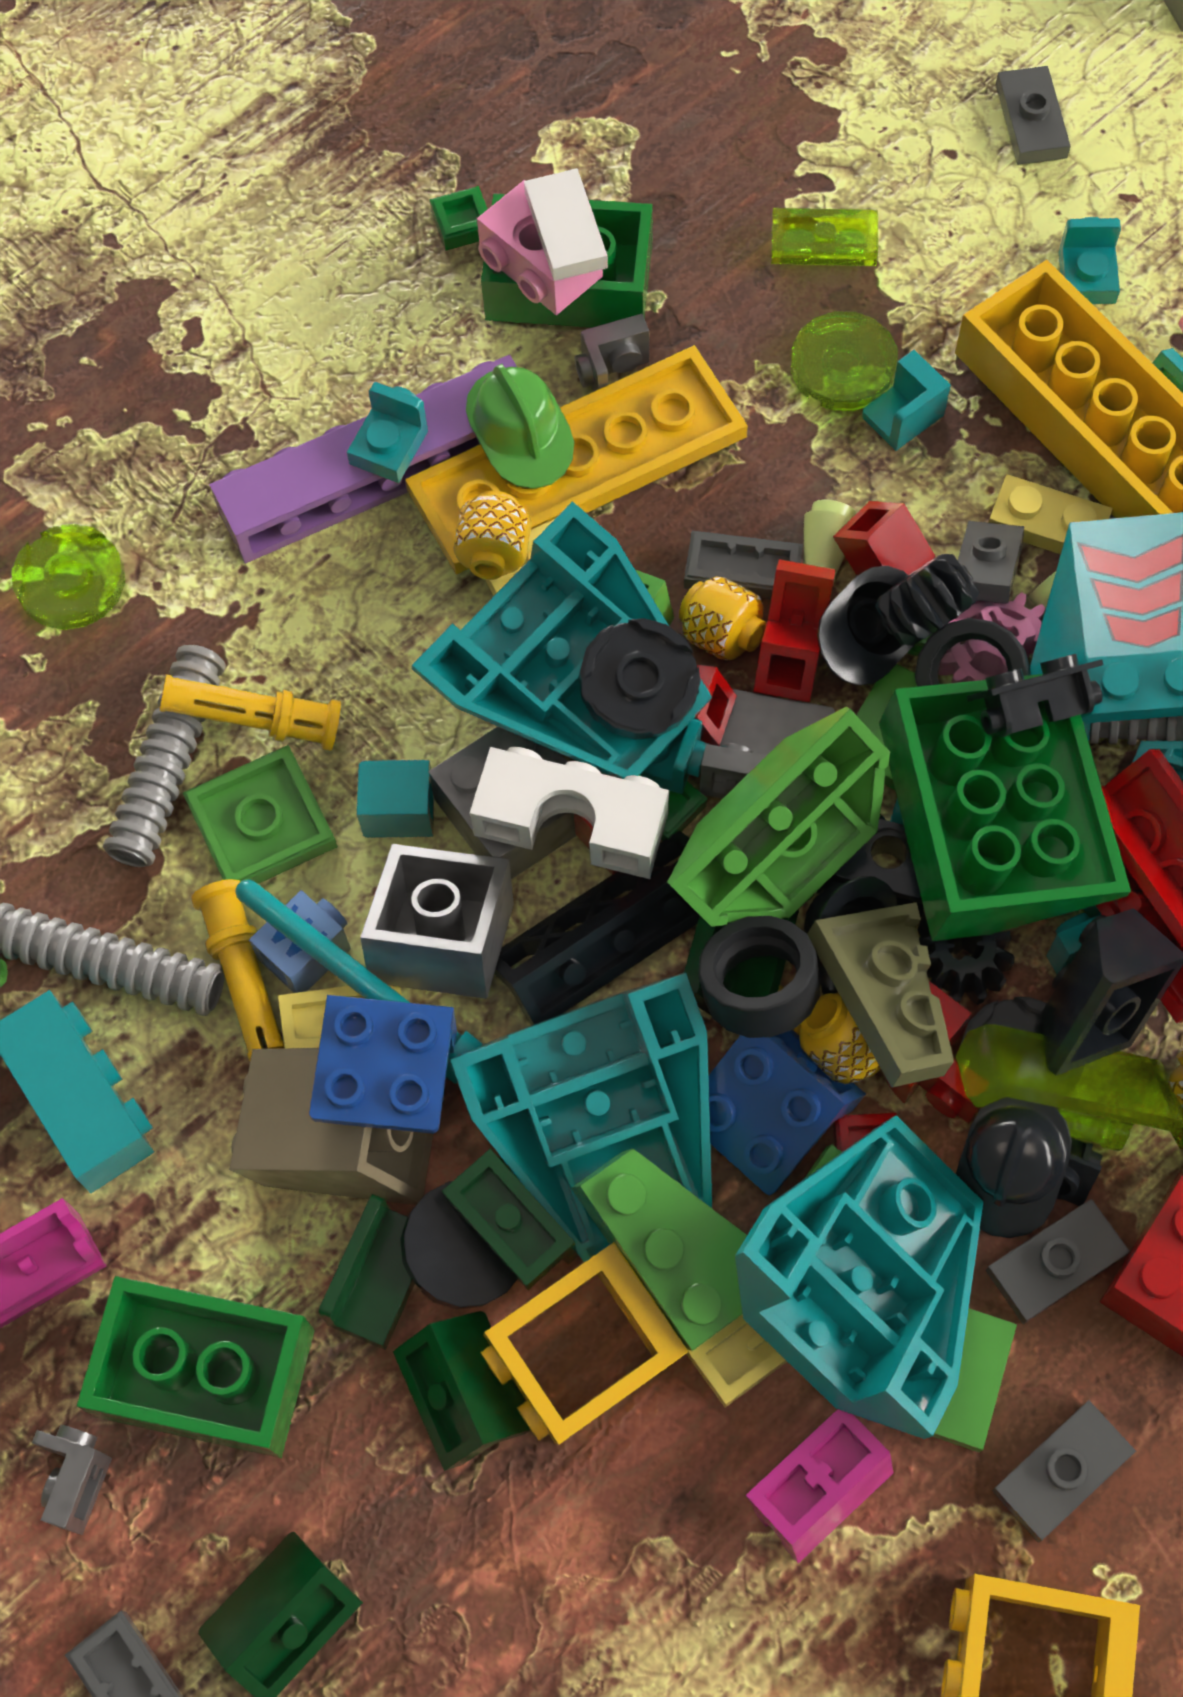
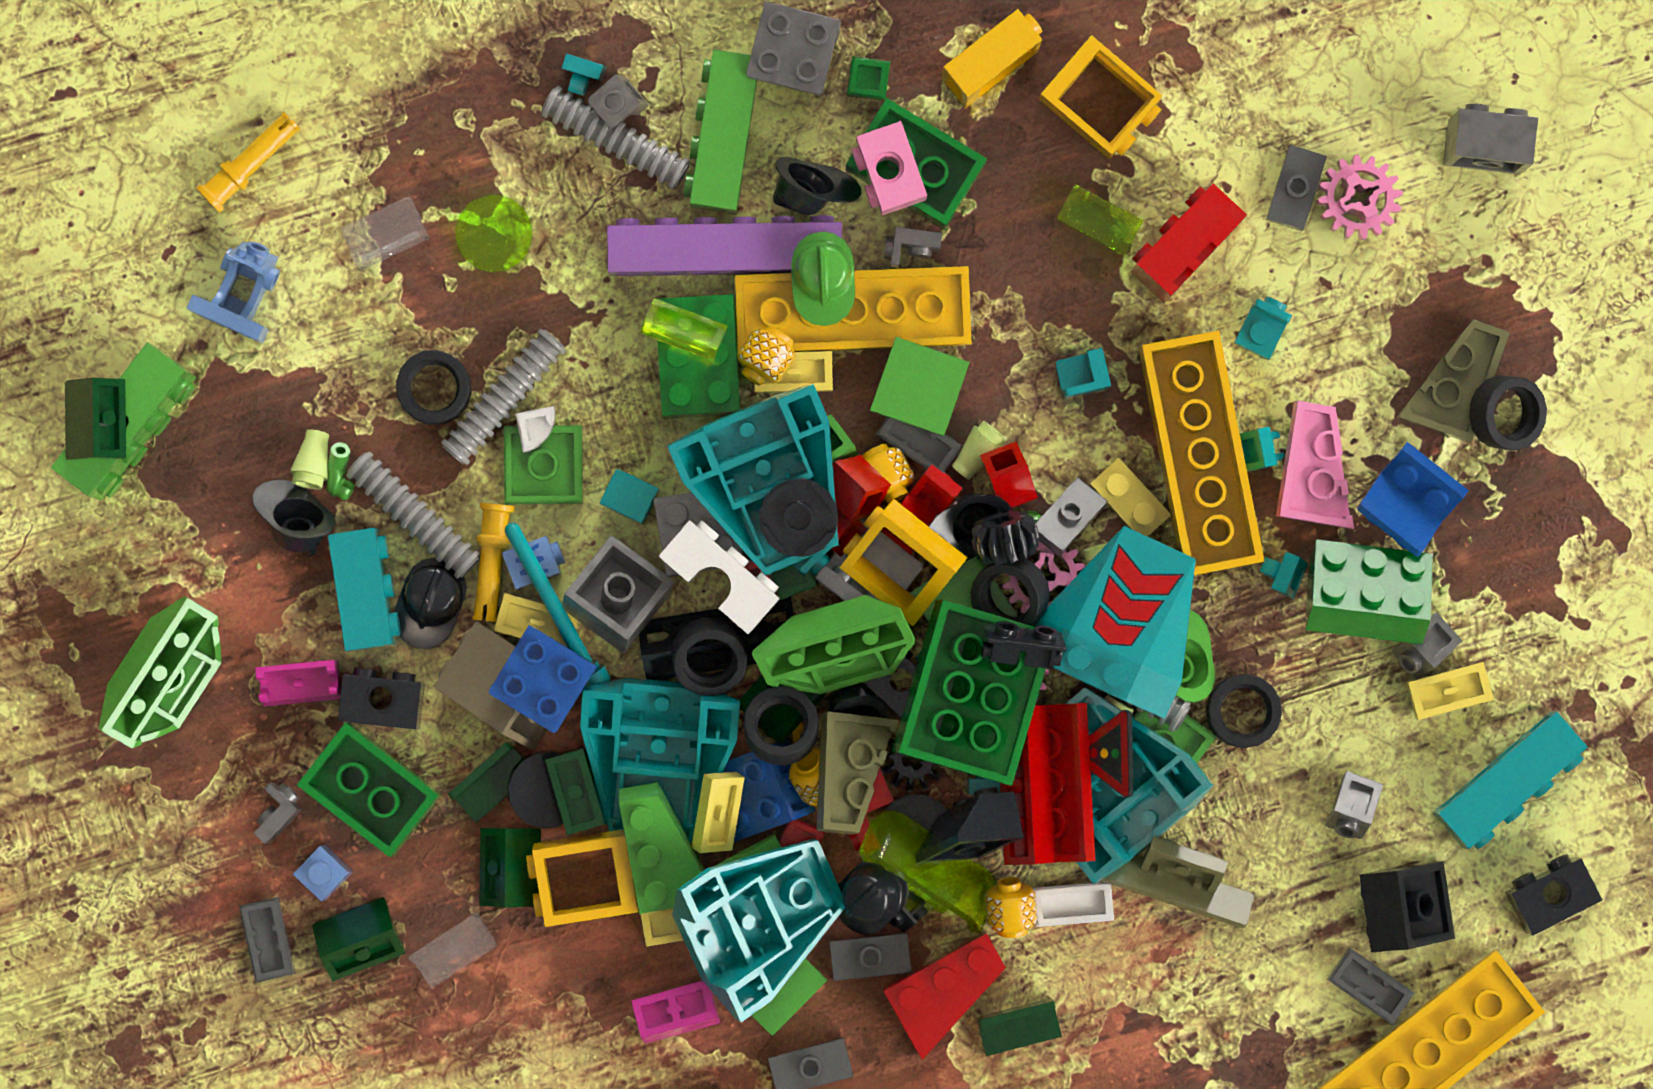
camera: 20 degrees right, 20 degrees up
yellow pin [159,675,341,751] -> none
teal bracket [347,382,428,483] -> none
white tile [524,168,608,281] -> none
clear neon green tile [791,311,898,411] -> none
none -> medium blue brick [293,844,353,901]
none -> black brick [338,668,425,730]
none -> black piece [395,557,467,650]
none -> black tyre [396,350,472,425]
none -> clear panel [408,912,498,988]
none -> white tile [516,406,555,453]
none -> light grey piece [541,86,690,190]
none -> teal tile [562,53,607,96]
none -> flat silver bracket [588,74,649,128]
none -> clear neon green plate [640,298,728,361]
none -> green brick [655,294,741,419]
none -> black tyre [672,617,747,696]
none -> bright green brick [684,49,757,215]
none -> light yellow plate [691,772,745,853]
none -> flat silver bracket [746,1,841,96]
none -> black piece [773,156,862,215]
none -> red brick [832,455,891,521]
none -> yellow window [839,499,967,626]
none -> bright green tile [870,337,970,437]
none -> yellow window [941,9,1043,109]
none -> yellow window [1039,35,1162,160]
none -> red wedge [1131,183,1247,304]
none -> bright pink gear [1316,155,1403,241]

